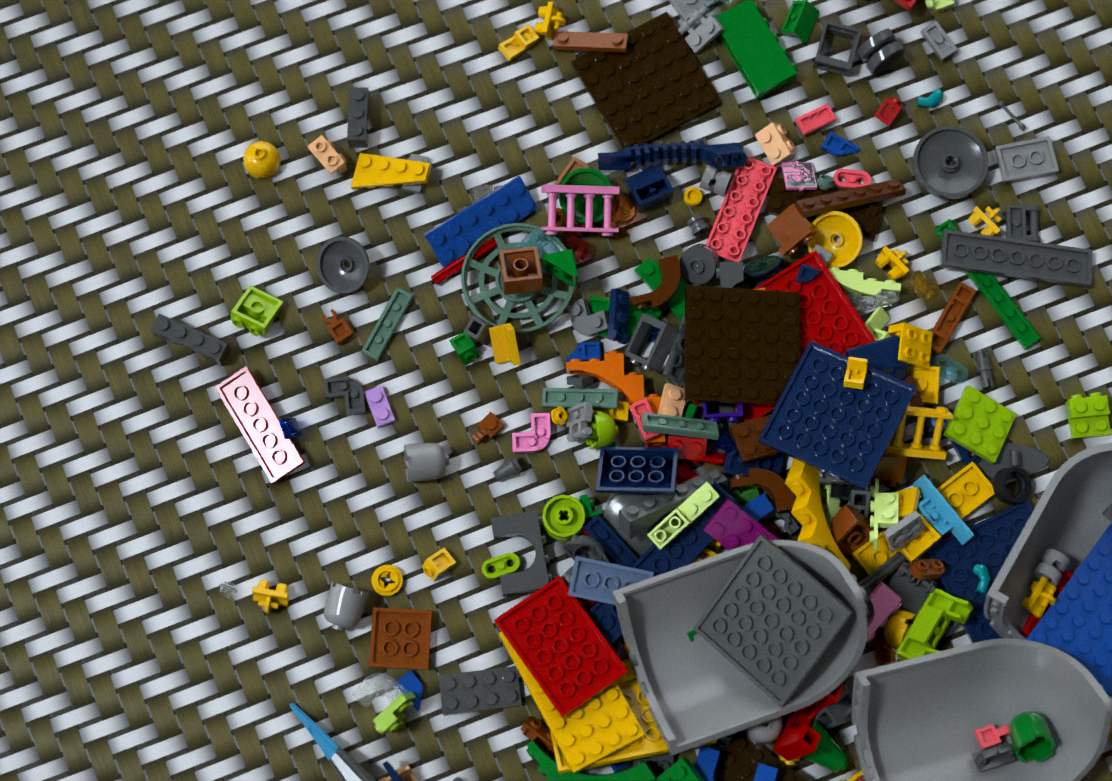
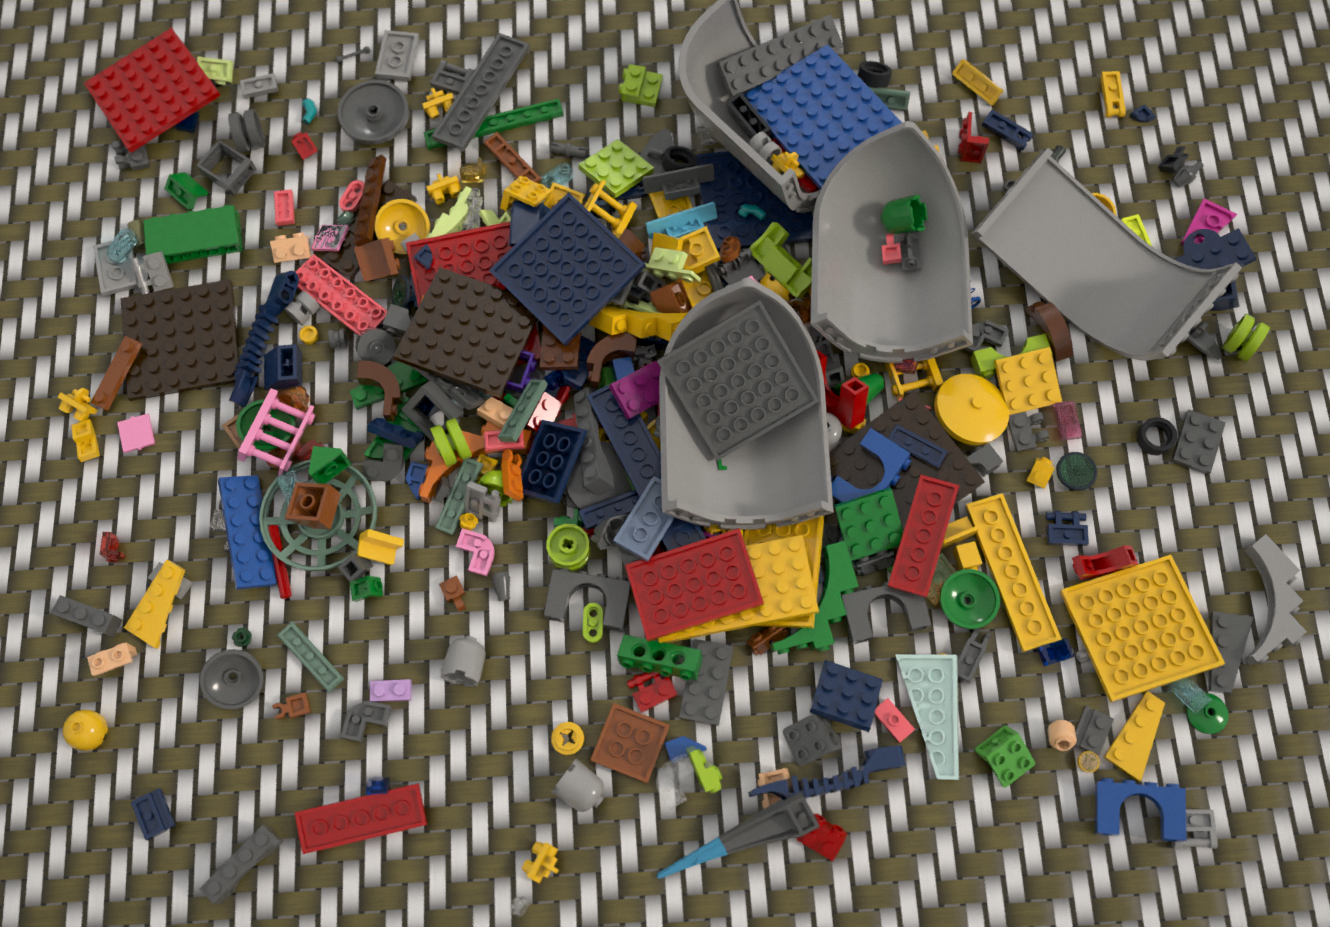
camera: 70 degrees left, 5 degrees down
lime plate [230,285,283,336] -> none
yellow bracket [422,548,456,581] -> none
yellowish green slope [647,481,720,550] -> none
blue tile [821,132,860,158] -> none
yellow bracket [843,357,868,390] -> none
light grey plate [883,510,924,552] -> none
none -> clear red bracket [99,532,126,562]
none -> bright pink piece [117,414,155,453]
none -> dark blue plate [131,788,176,840]
none -> dark green plate [232,628,252,647]
none -> lime wheel [430,418,472,467]
none -> orange hinge [501,449,523,501]
none -> green brick [617,634,703,681]
none -> red plate [627,671,678,713]
none -> dark grey bracket [642,163,715,200]
none -> black brick [726,92,773,141]
none -> yellow plate [851,363,870,378]

